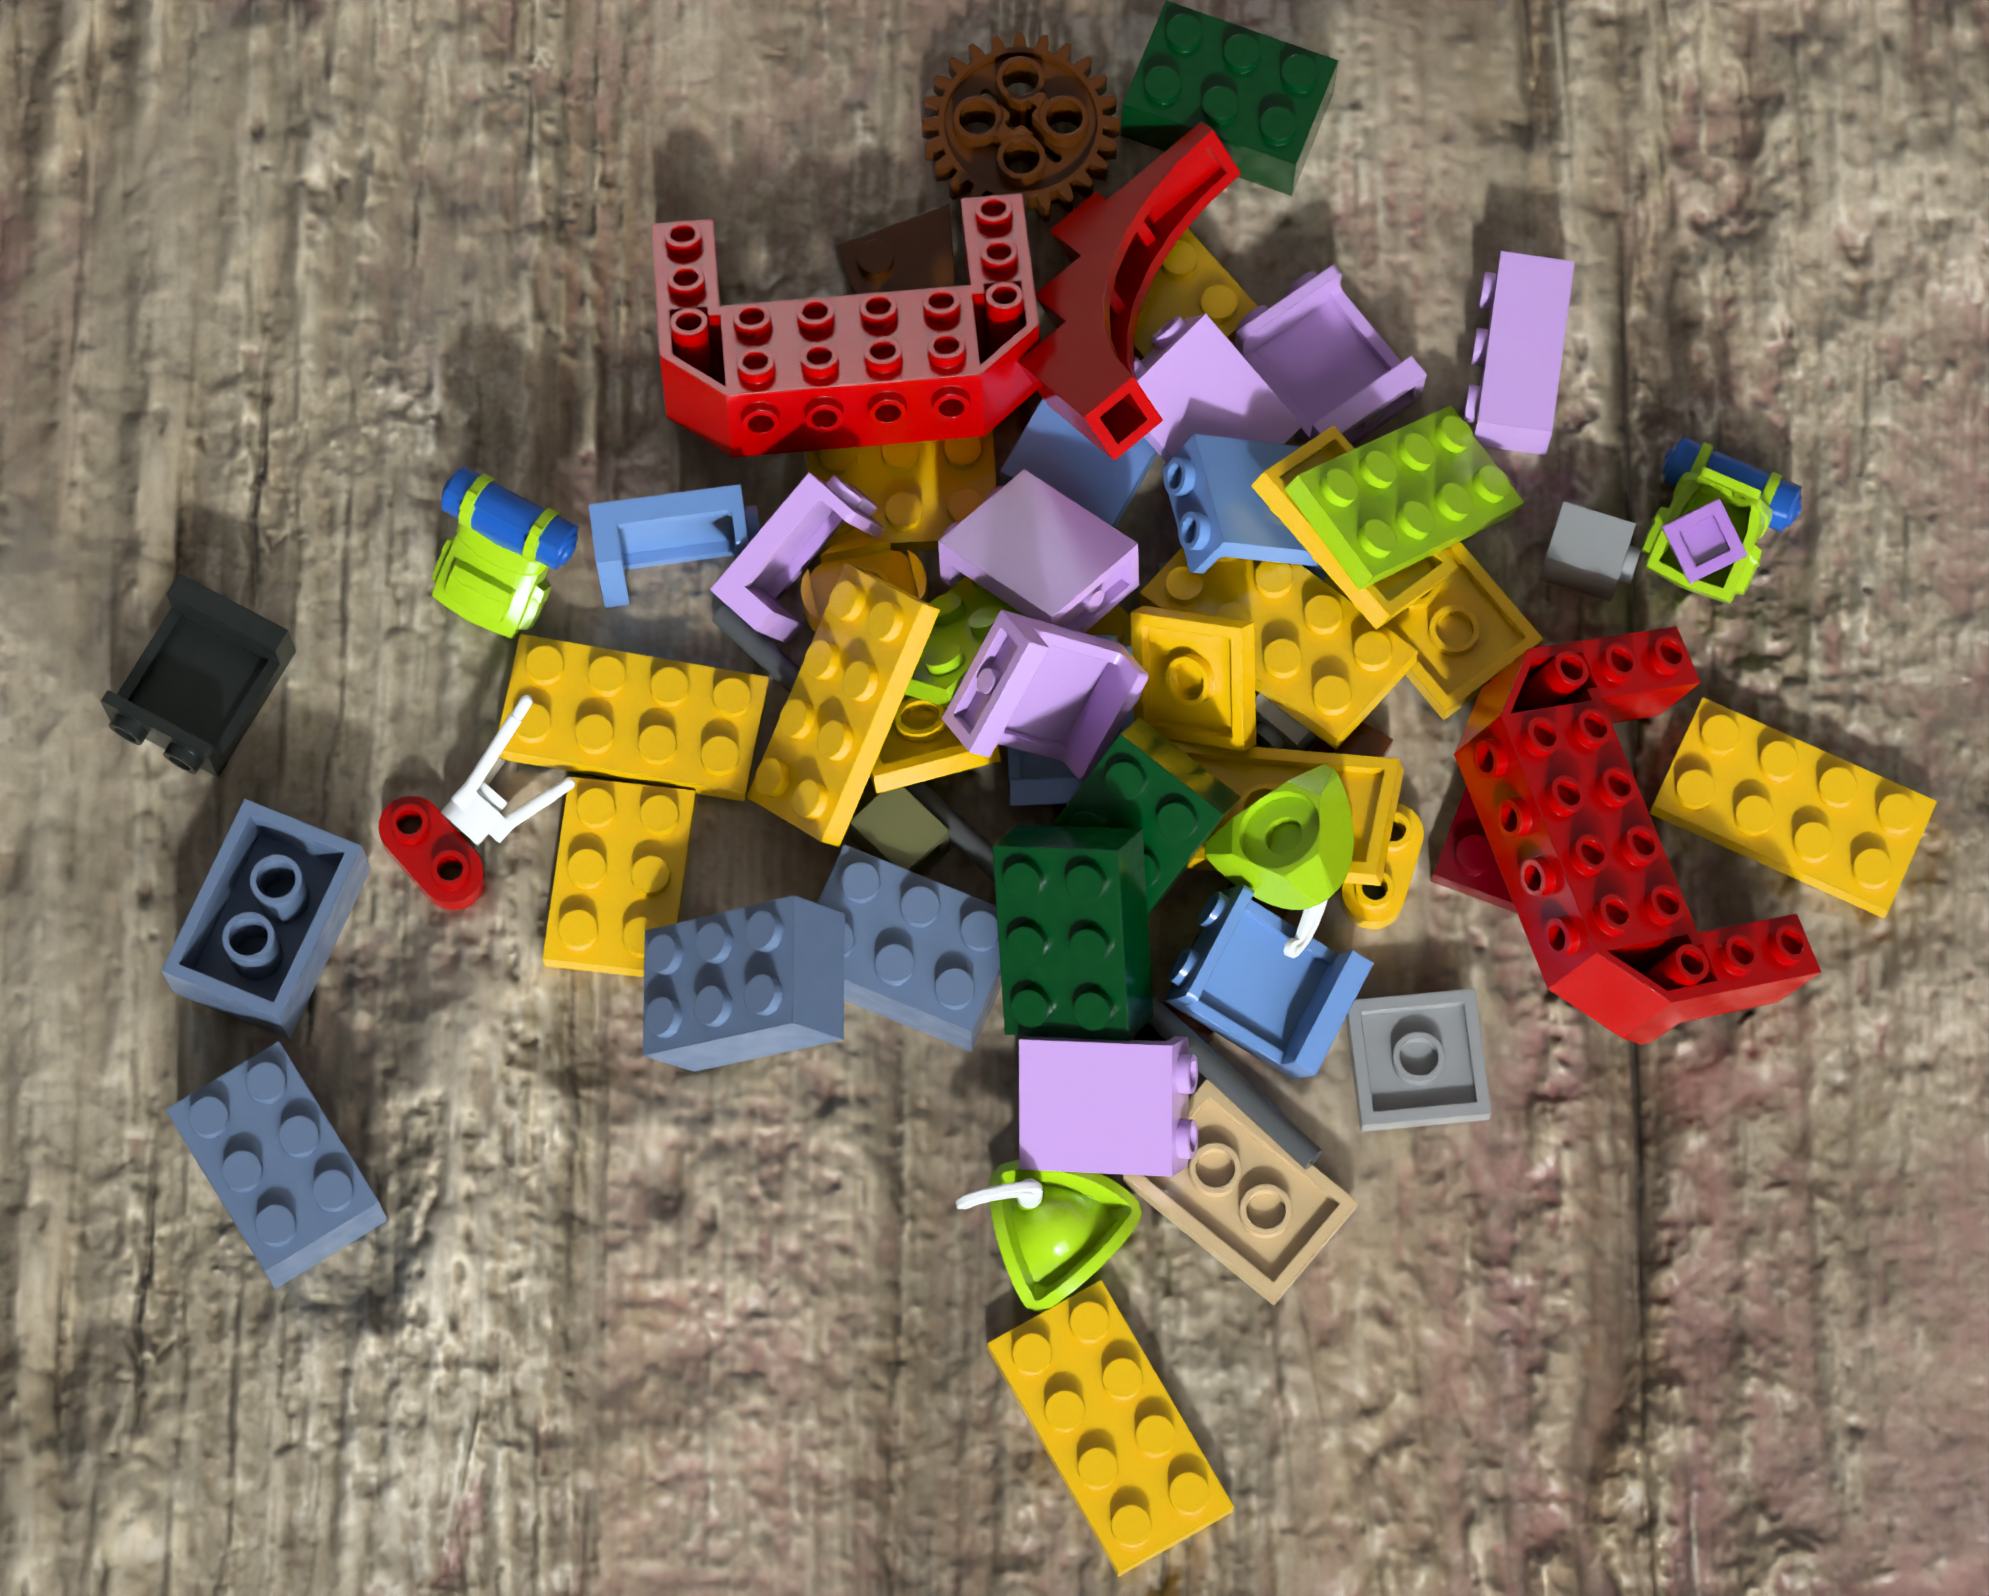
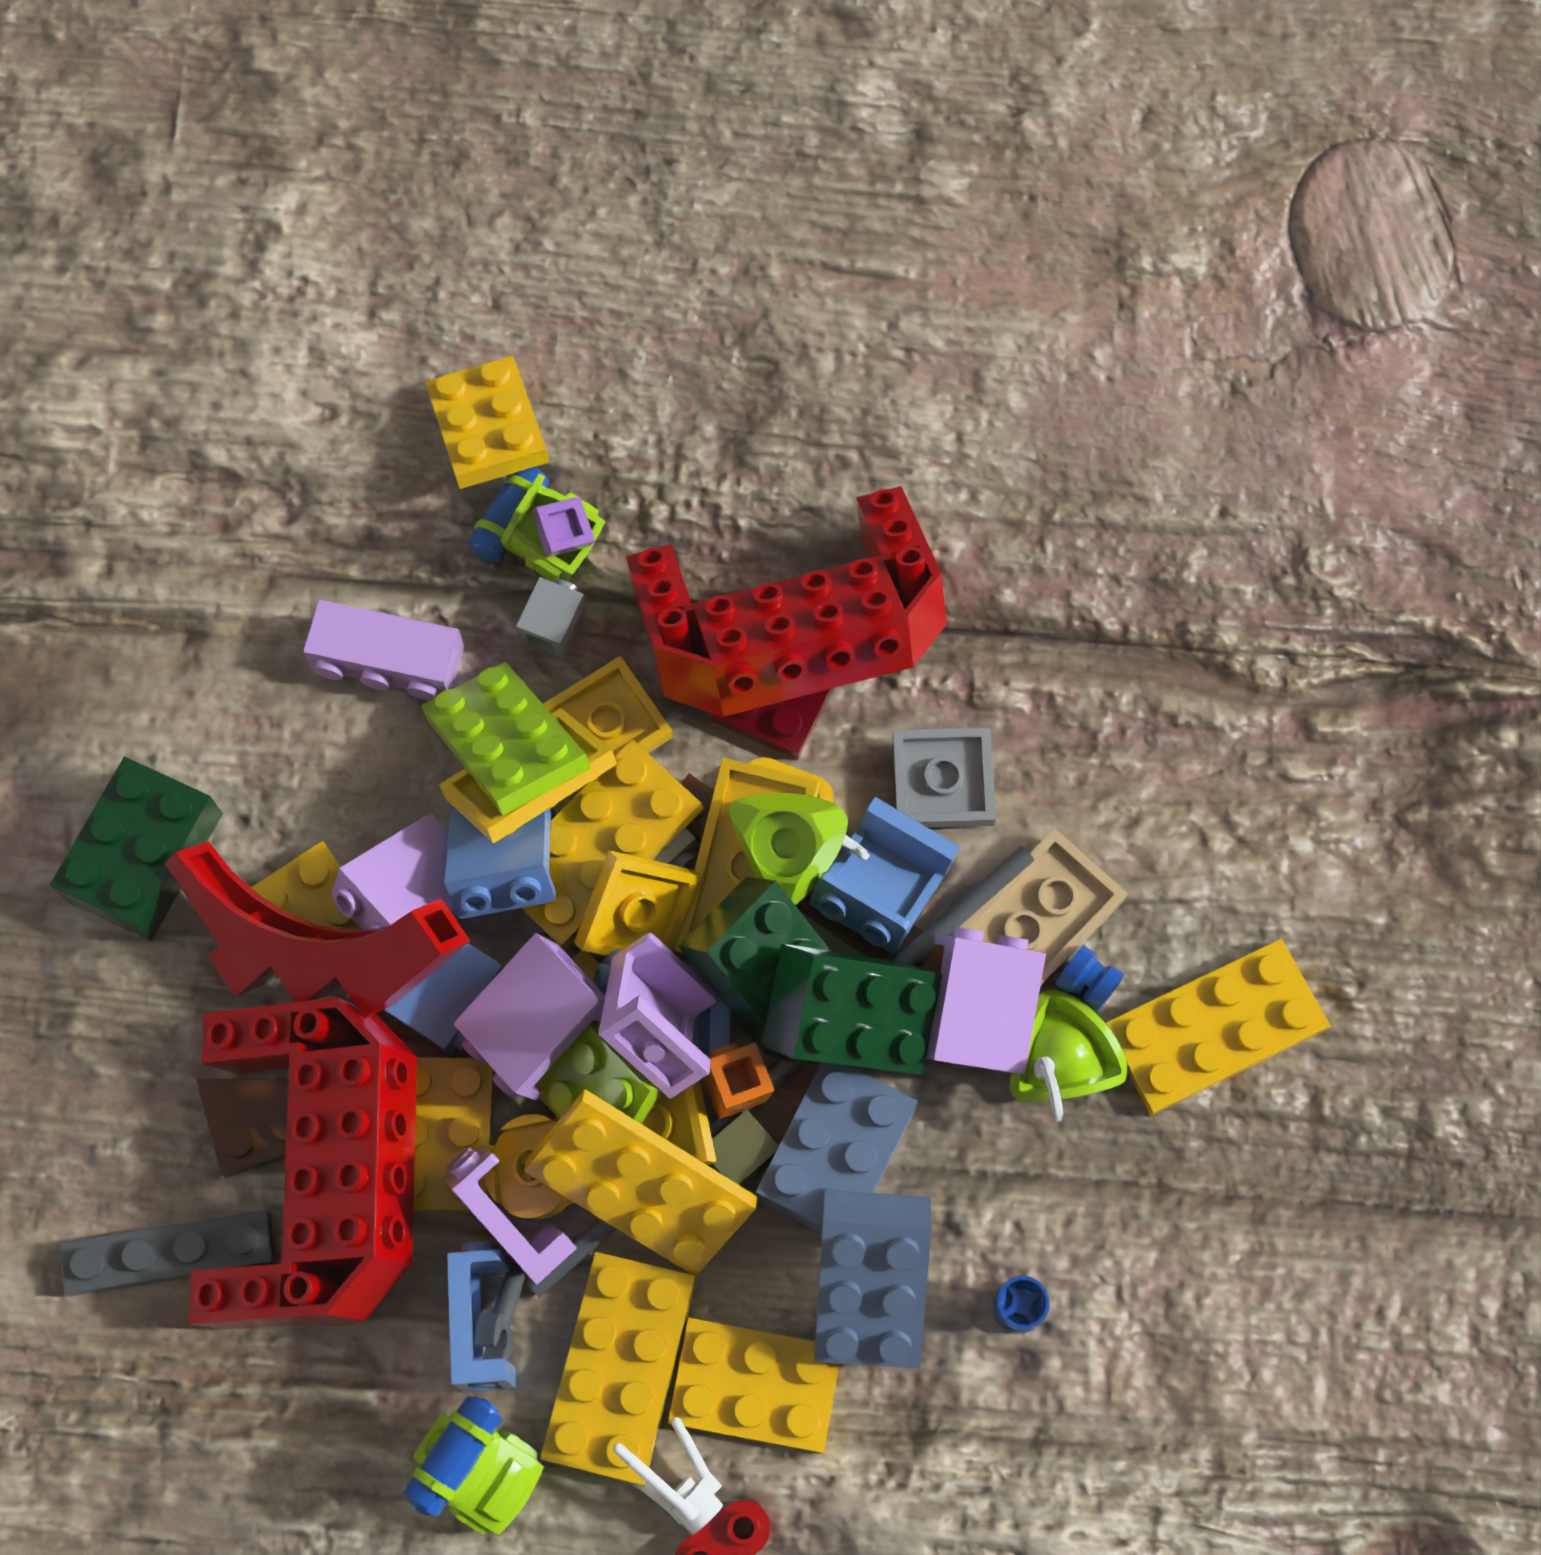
camera: 85 degrees left, 0 degrees up
reddish brown gear [922,32,1120,222] -> none
lavender panel [1234,265,1427,446] -> none
yellow plate [1649,697,1937,918] -> none
none -> dark grey plate [61,1210,275,1297]
none -> yellow plate [425,355,550,489]
none -> dark grey bar [474,1270,525,1360]
none -> orange brick [703,1042,775,1120]
none -> blue wheel [993,1276,1050,1334]
none -> blue wheel [1055,945,1125,1014]

